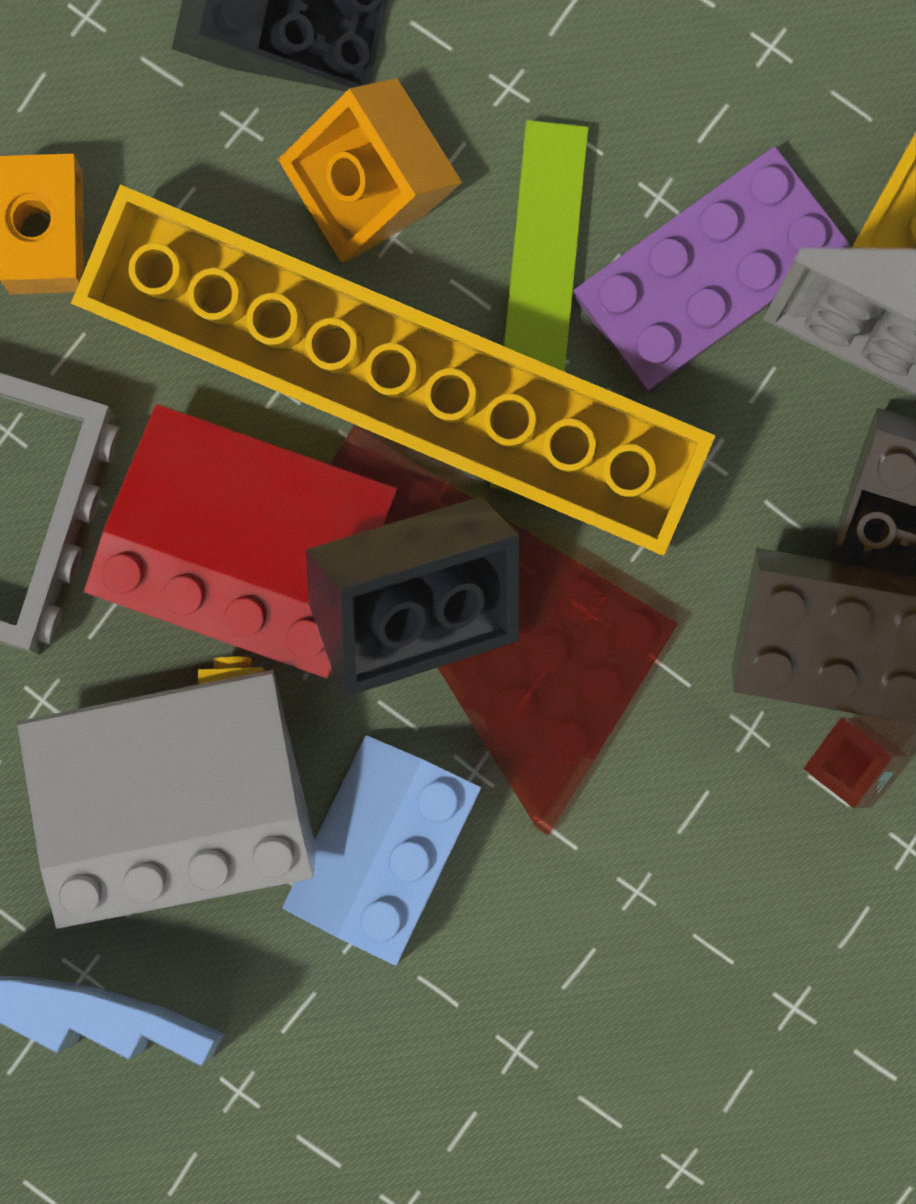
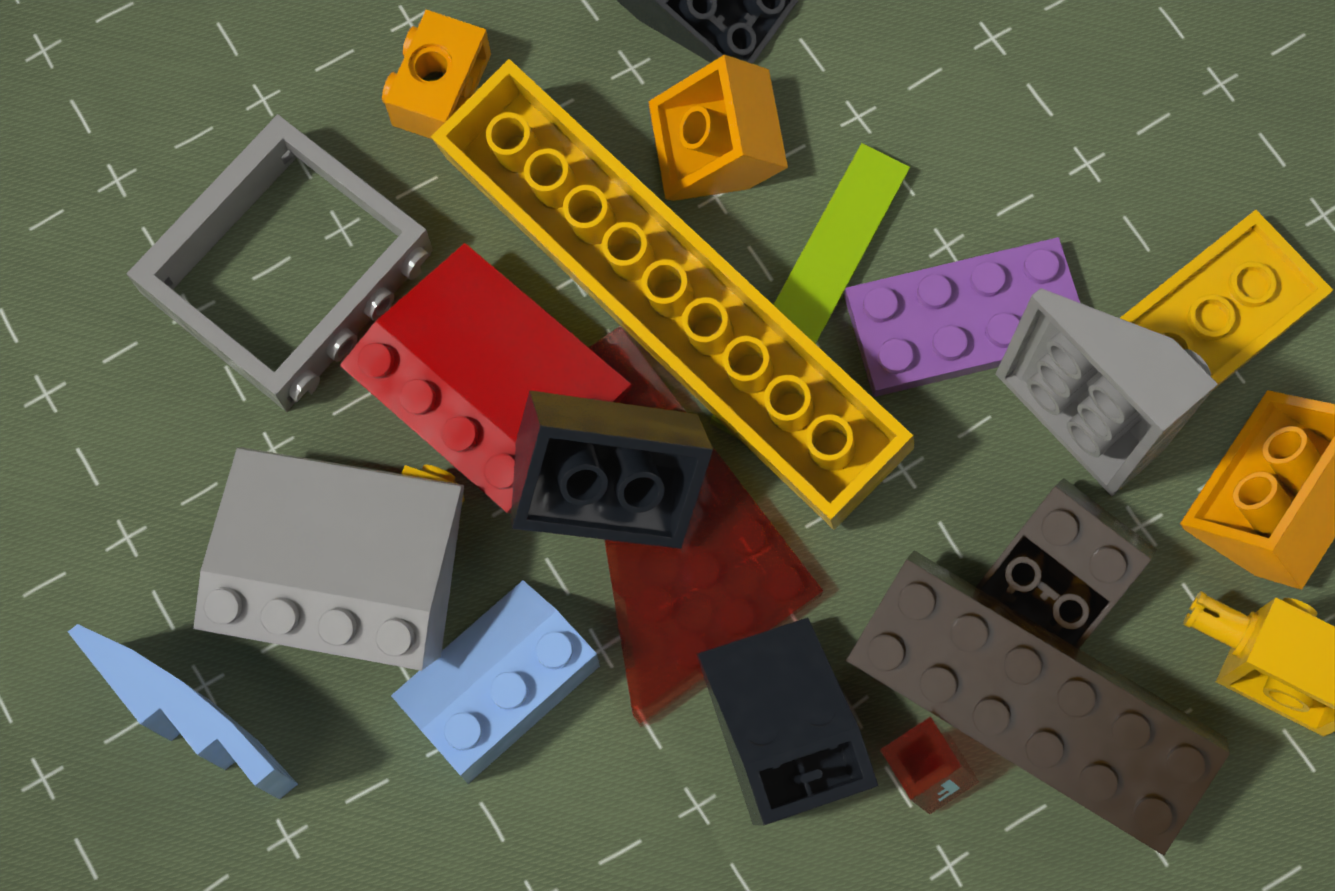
camera: 25 degrees right, 10 degrees down
none -> black slope [696,617,879,826]

